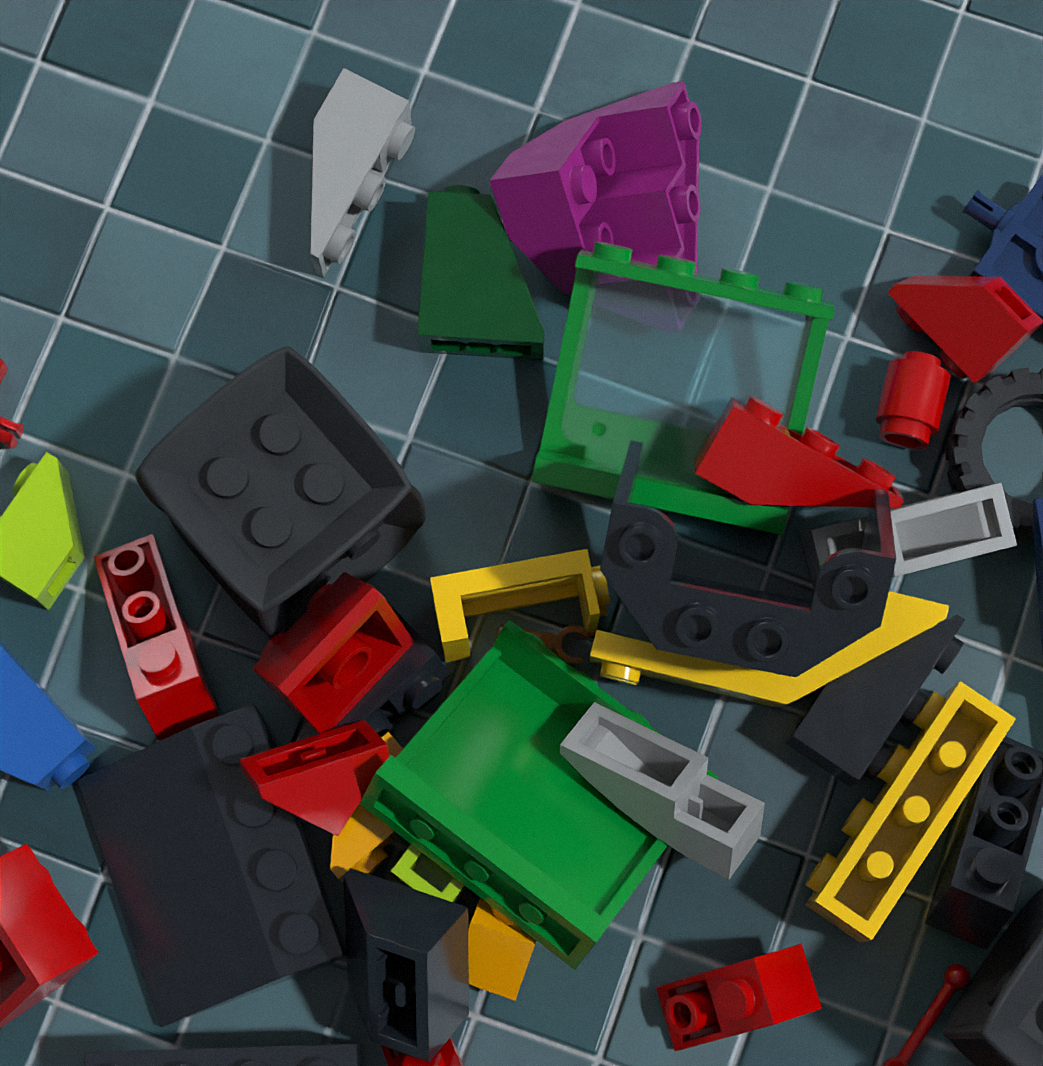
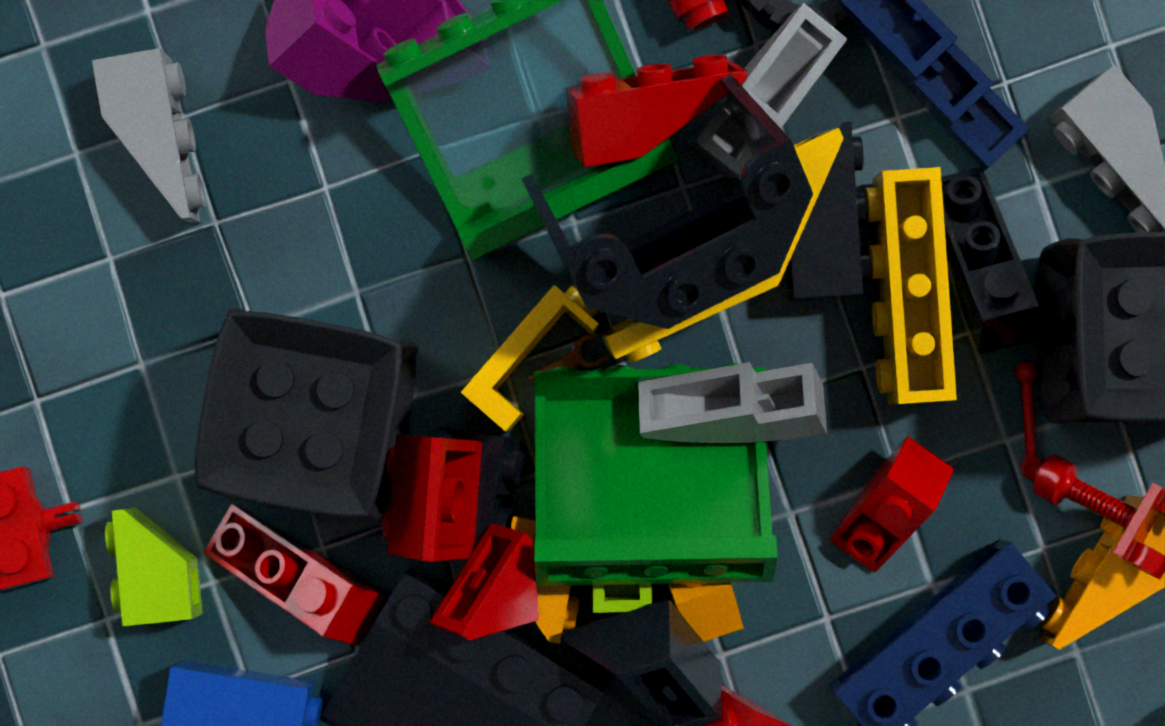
camera: 35 degrees left, 10 degrees up
dark green slope [417,185,545,361] -> none

